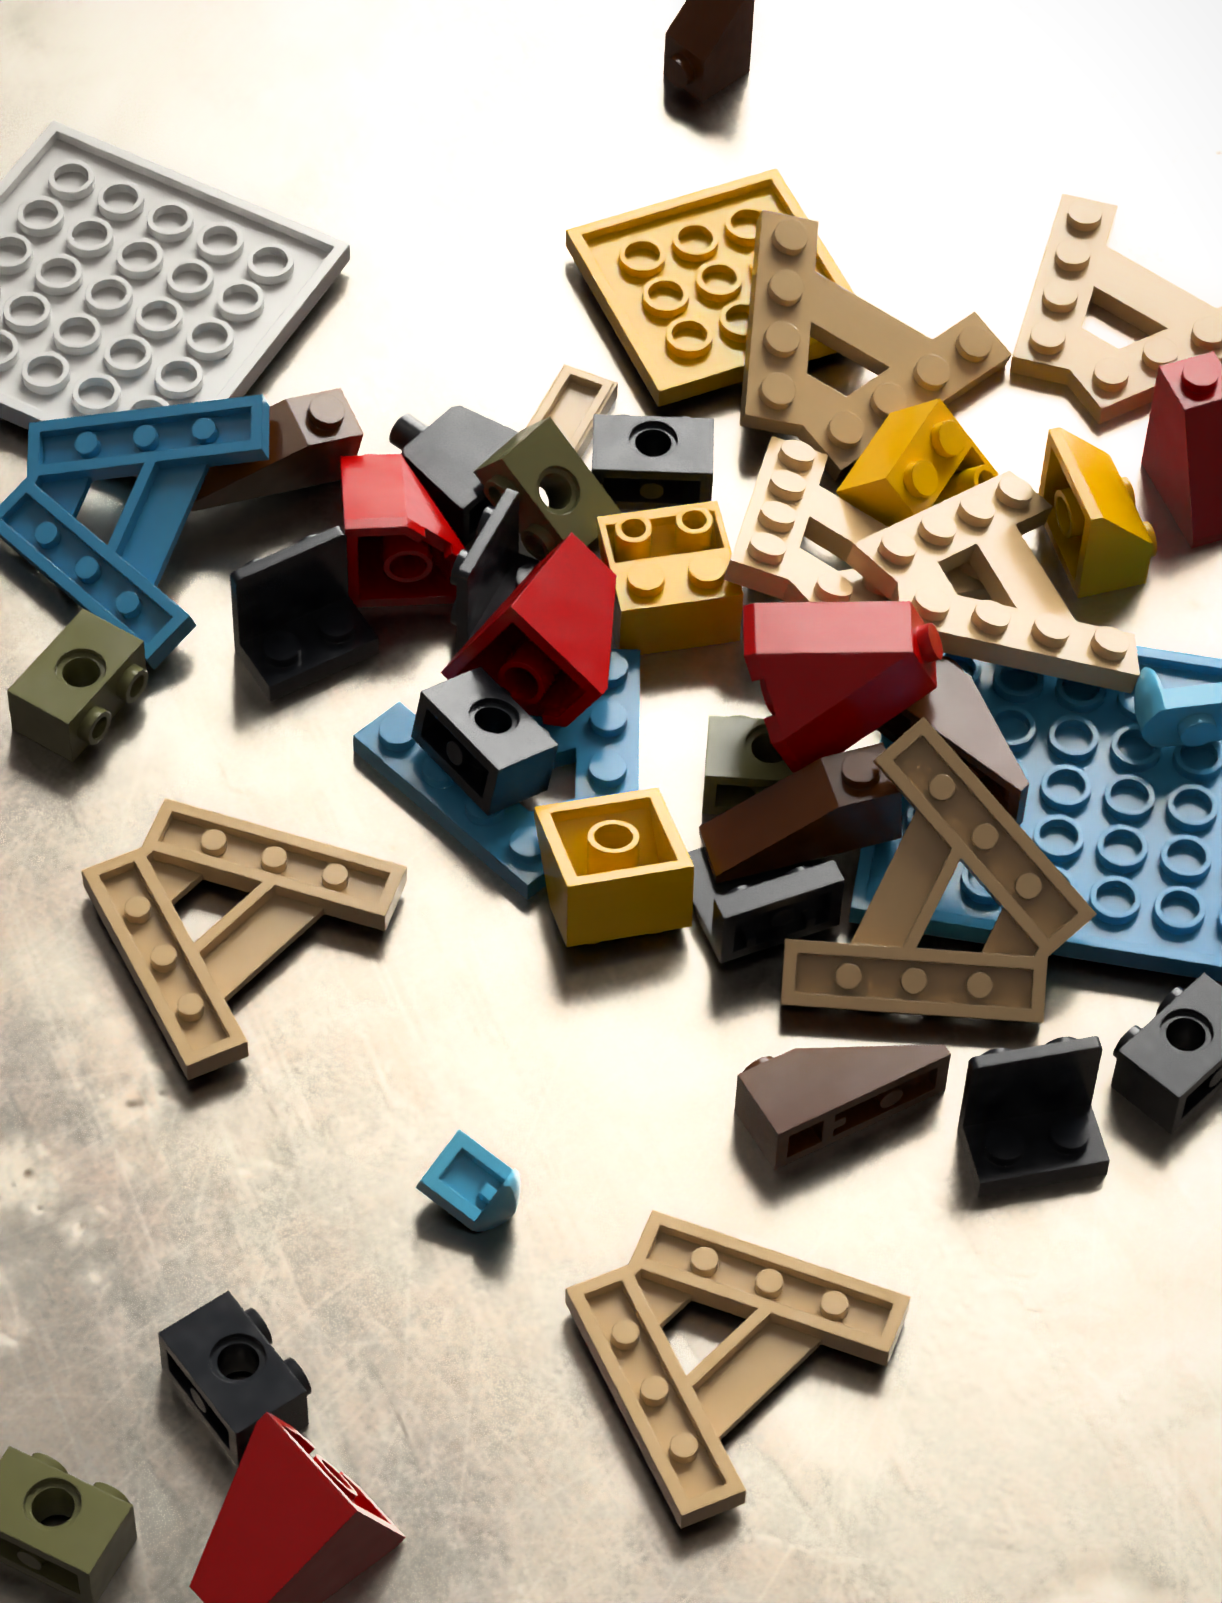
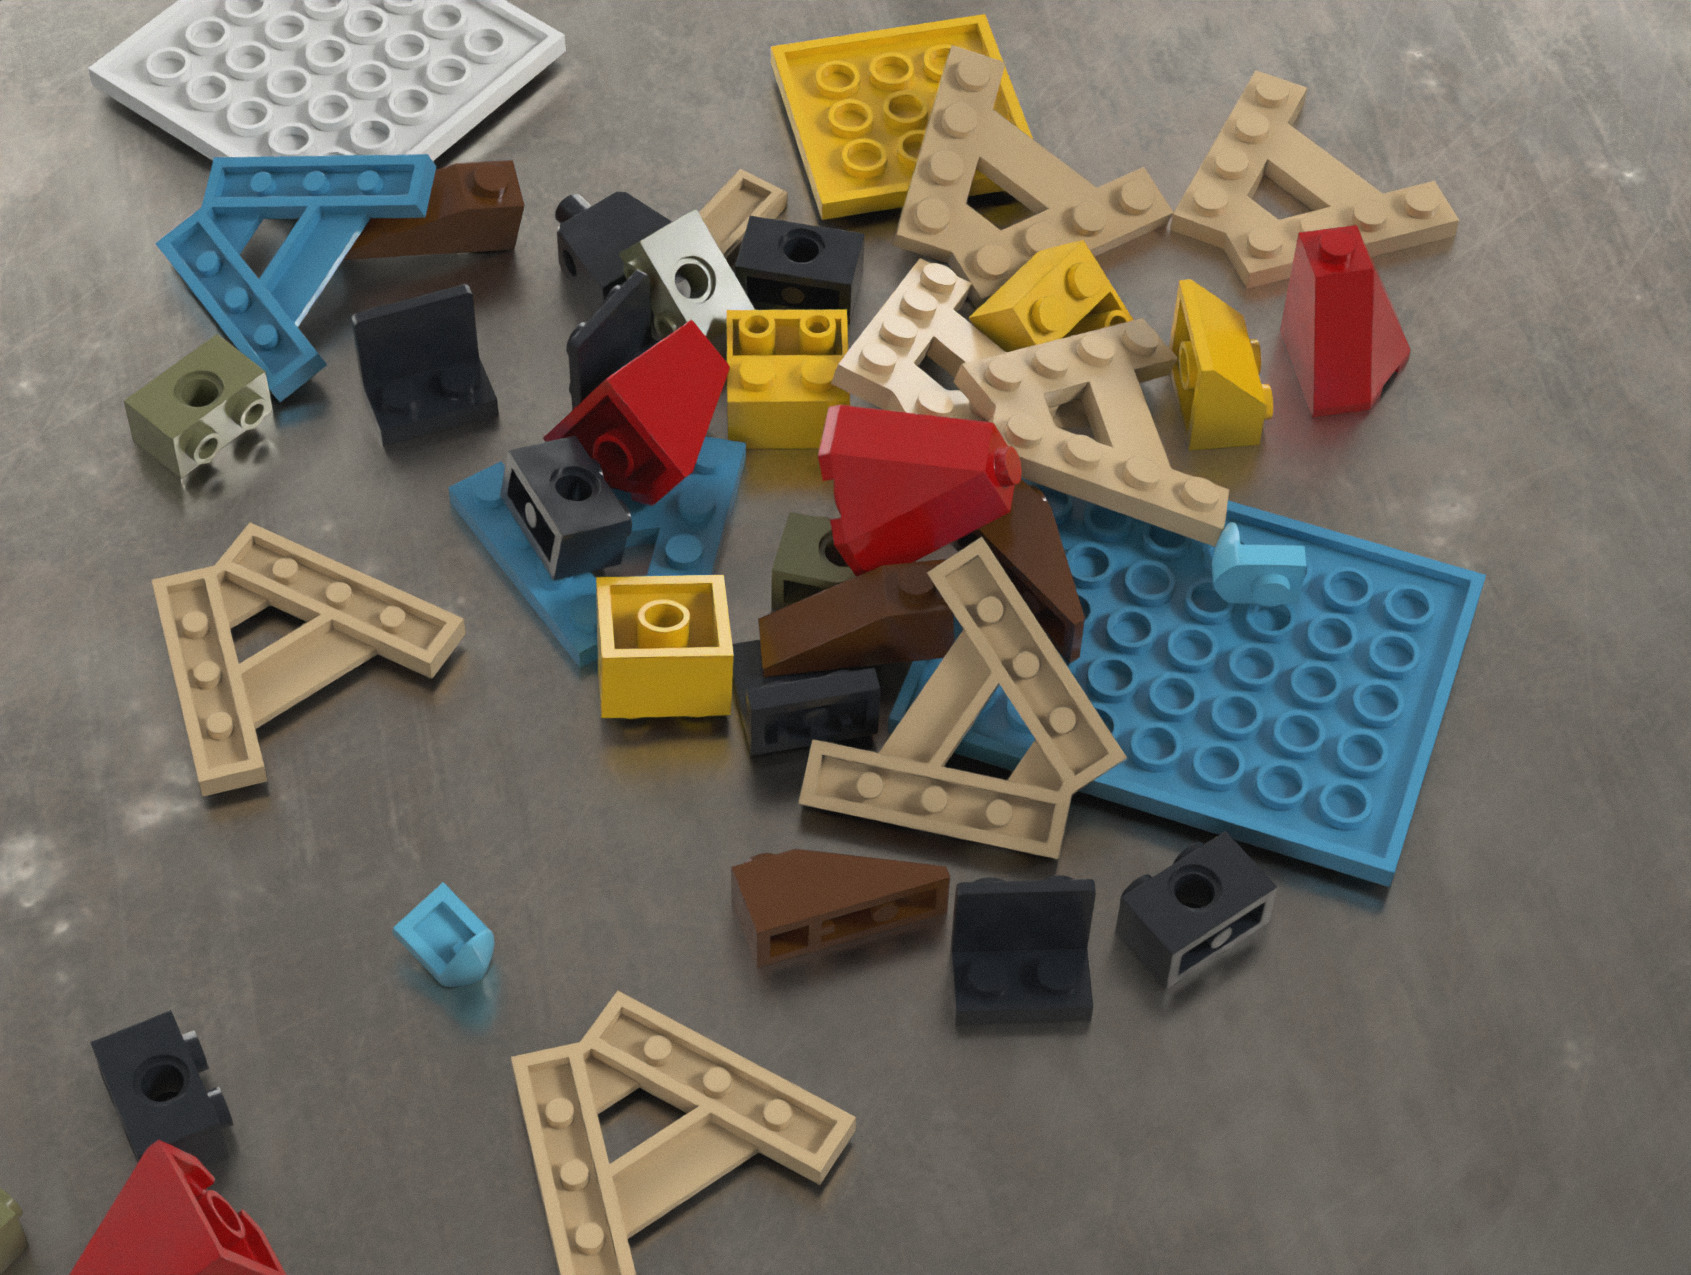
camera: 10 degrees right, 0 degrees up
red slope [340,454,466,608] -> none

